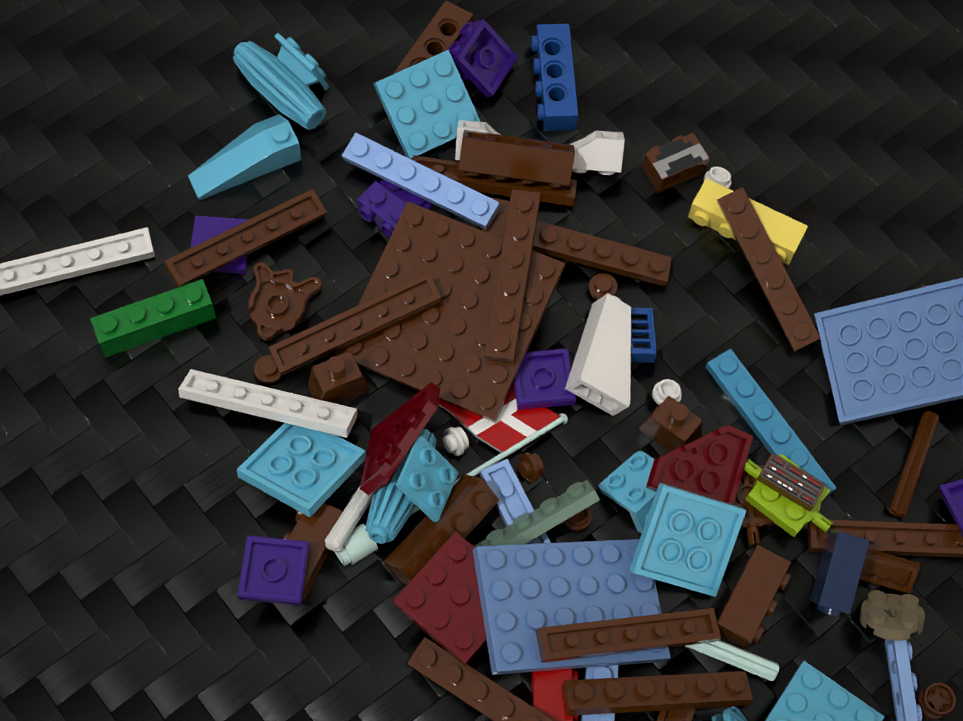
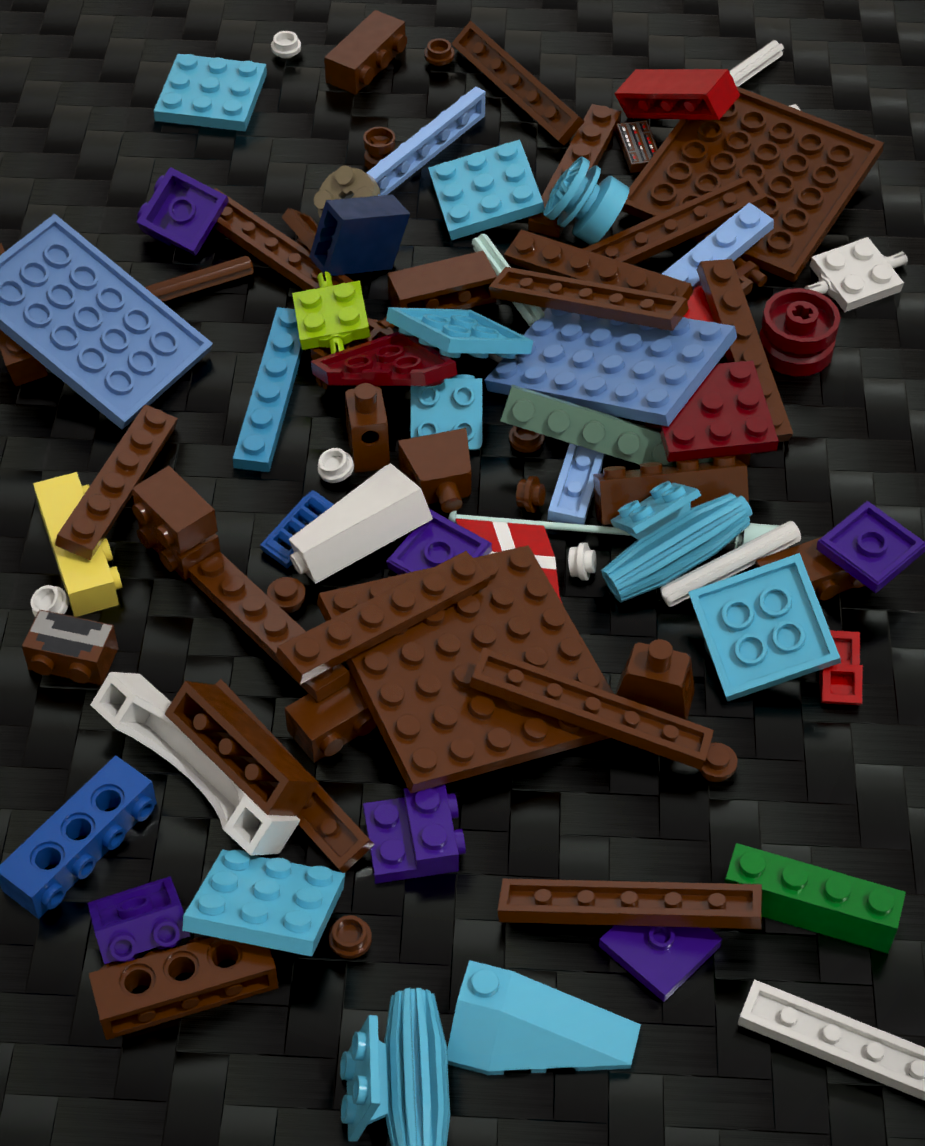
camera: 135 degrees left, 15 degrees down
white plate [178,369,357,438] -> none
reddish brown tile [248,262,323,341] -> none
light blue plate [342,133,501,230] -> none
dark red plate [360,382,440,496] -> none
tile [756,452,826,512] -> none
none -> reddish brown piece [132,466,221,581]
none -> reddish brown plate [328,915,372,959]
none -> reddish brown torso [398,428,471,513]
none -> red slope [819,630,863,705]

